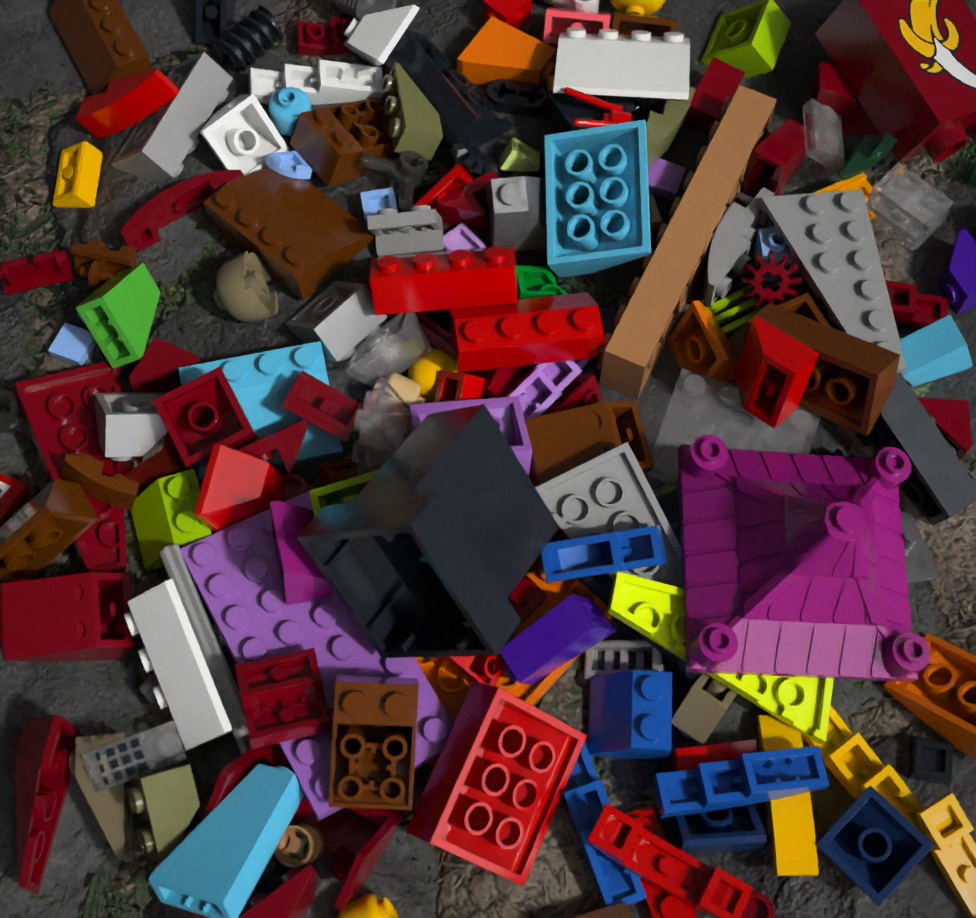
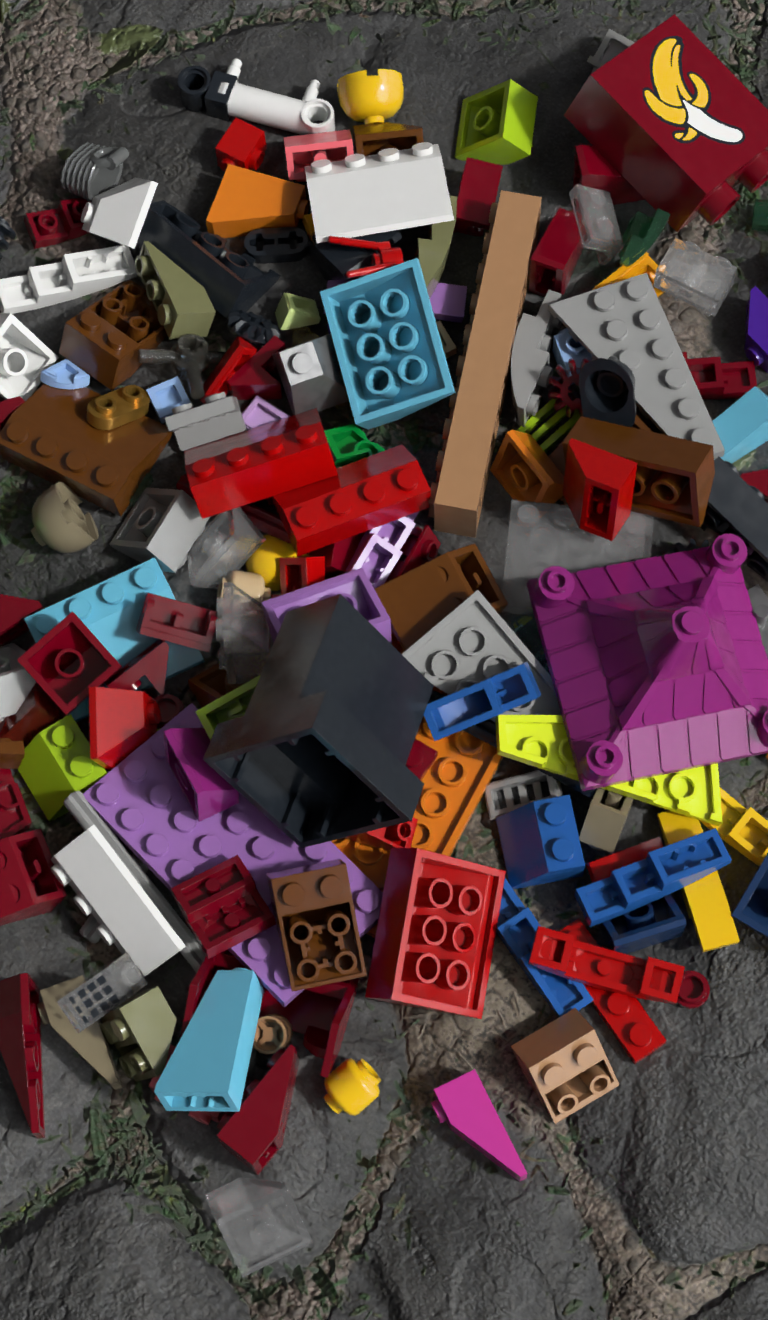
camera: 10 degrees left, 5 degrees up
medium azure head [268,87,312,137] -> none
dark purple slope [499,594,616,684] -> none
none -> pearl gold plate [86,385,150,430]
none -> black piece [579,356,636,427]

